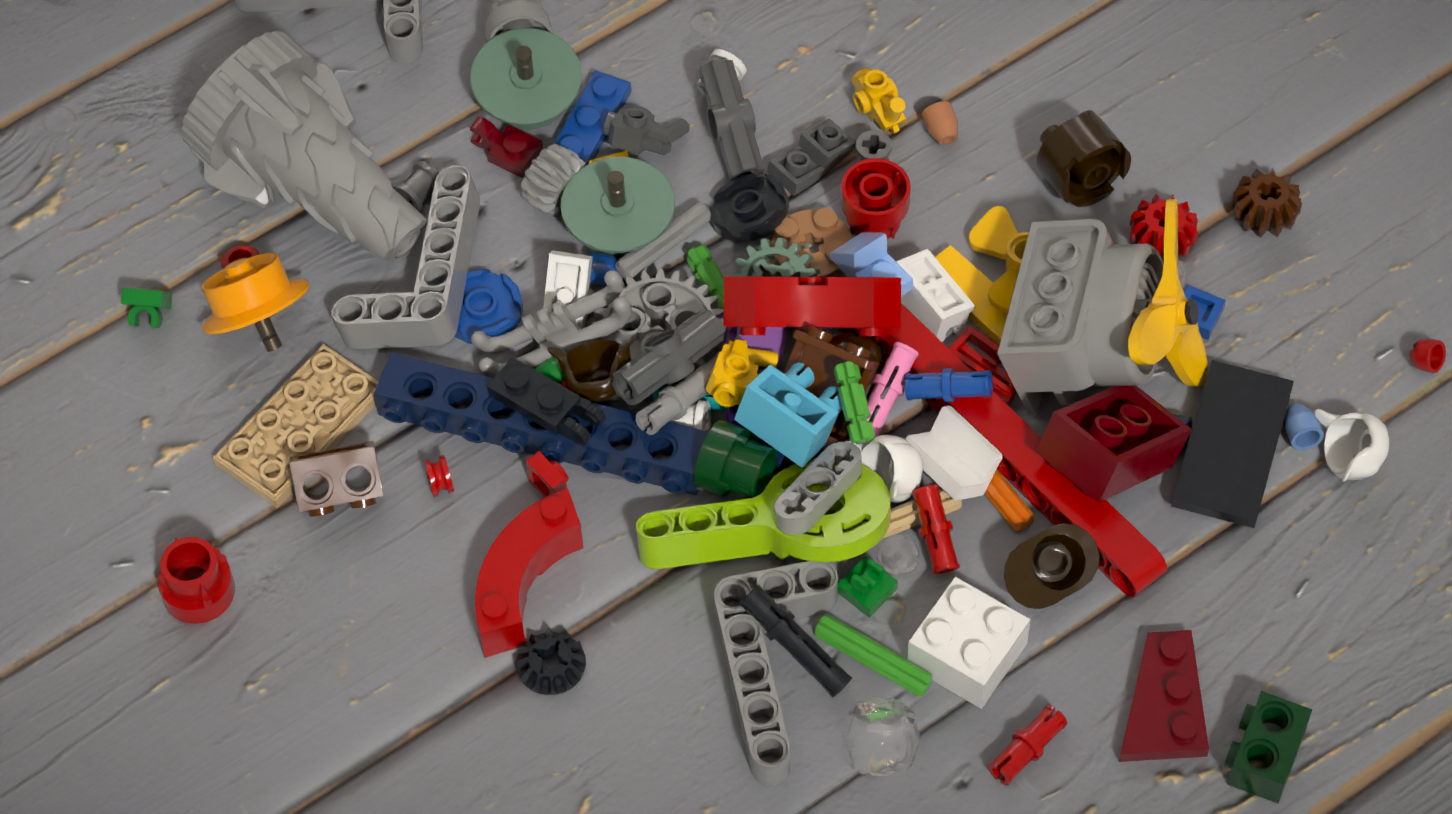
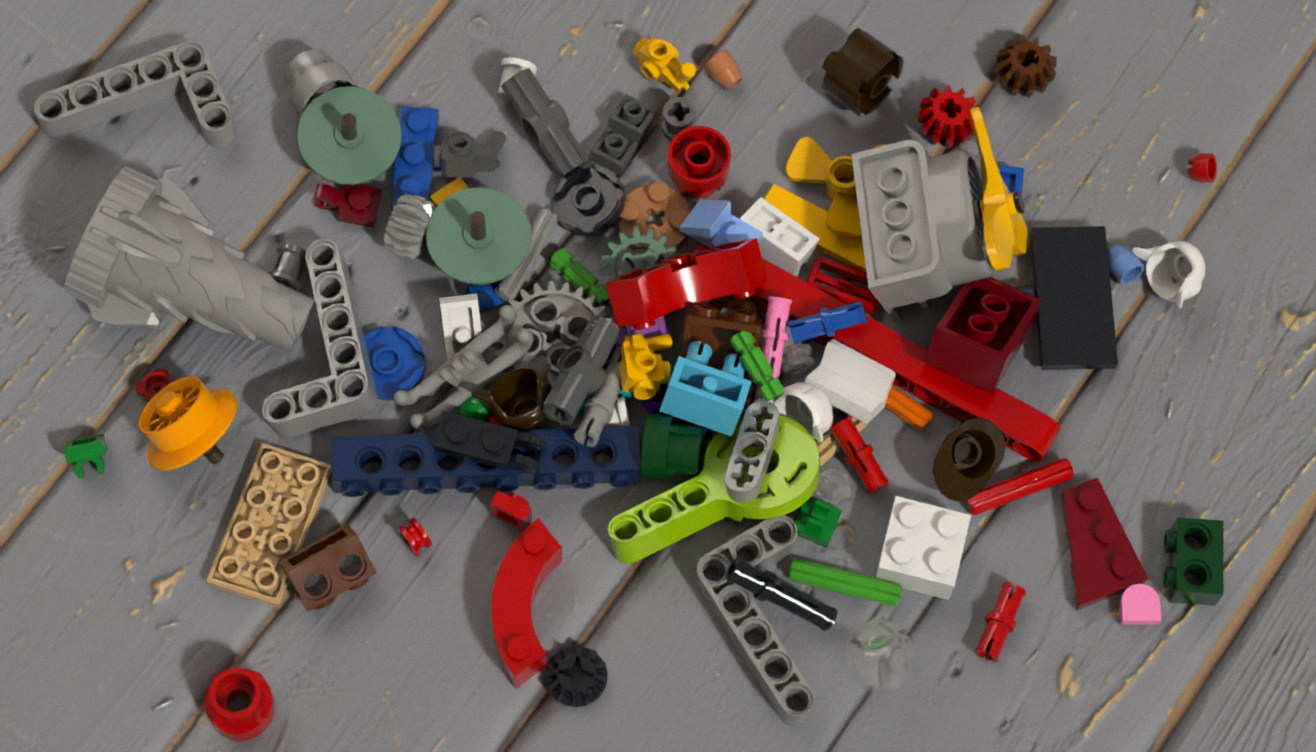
camera: 25 degrees left, 10 degrees up
none -> clear bush [782,344,815,374]
none -> red axle [966,458,1074,515]
none -> bright pink tile [1119,584,1162,625]

